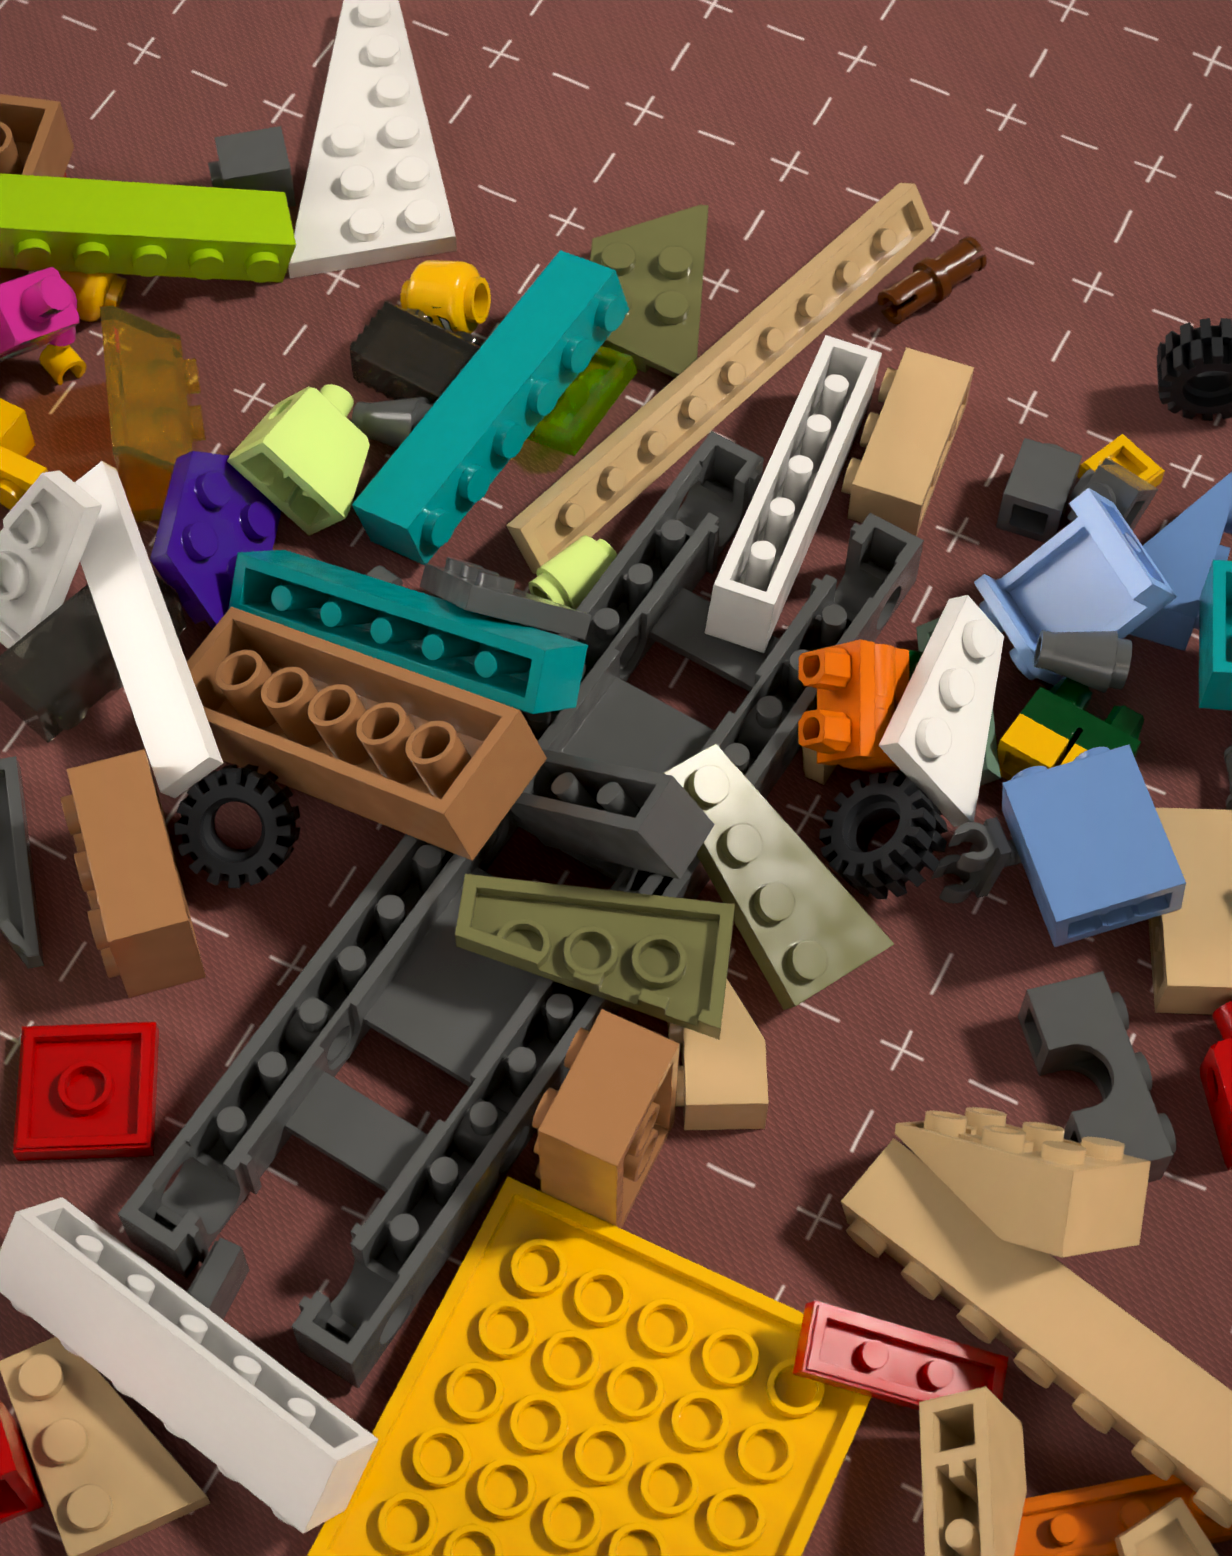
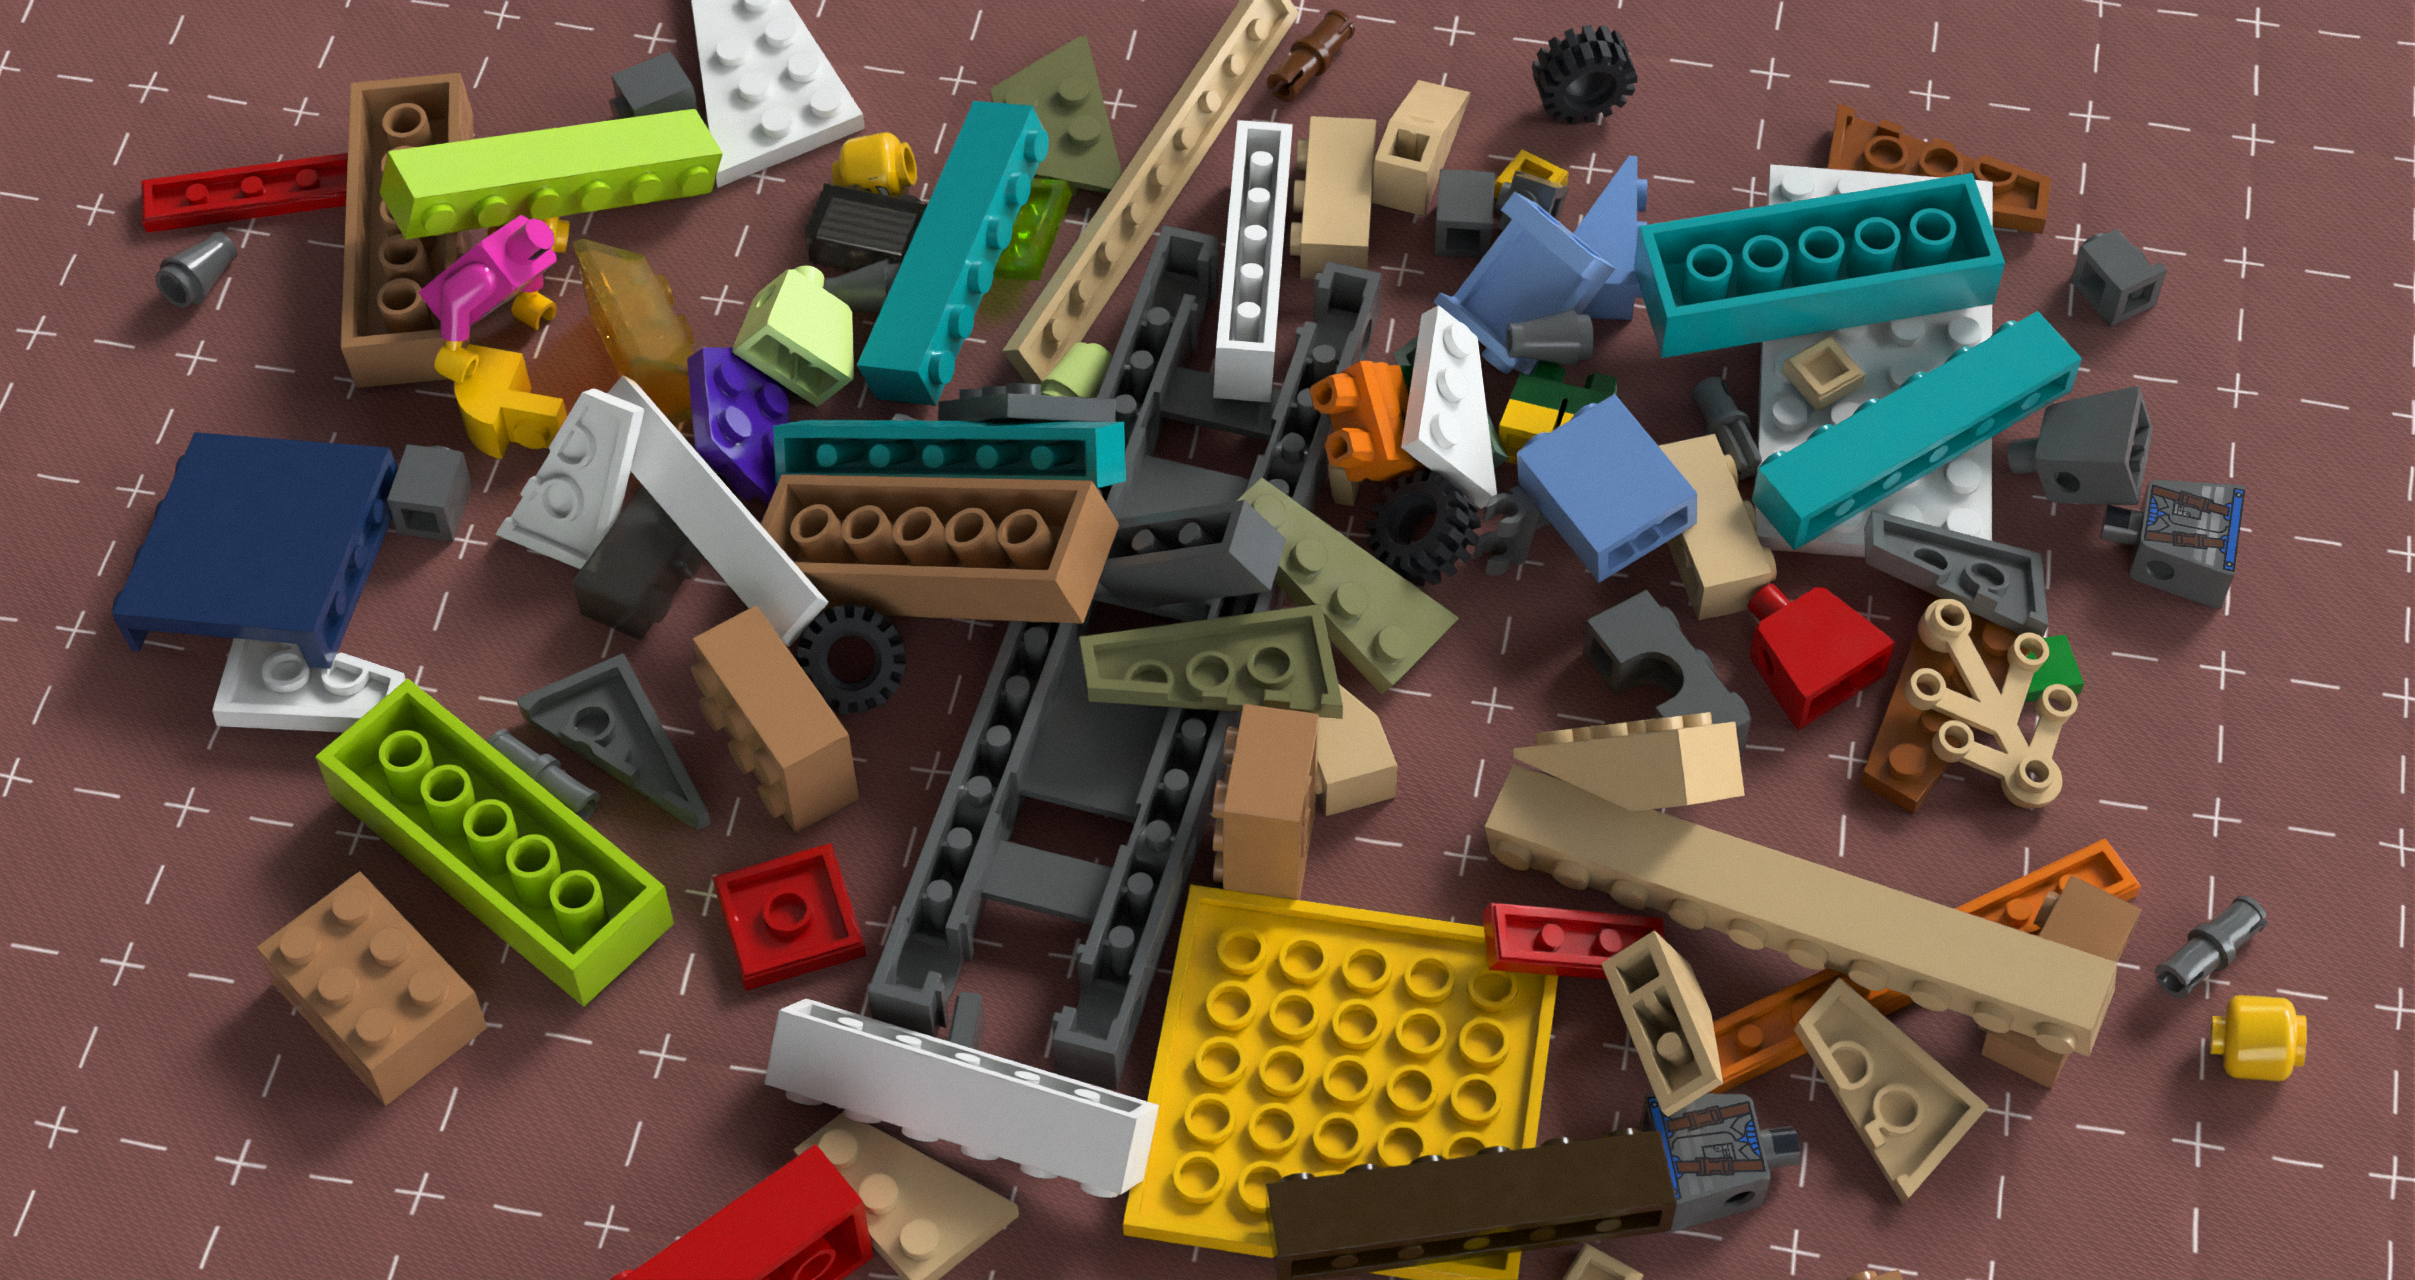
camera: 15 degrees left, 5 degrees down
none -> tan slope [1372,80,1470,216]

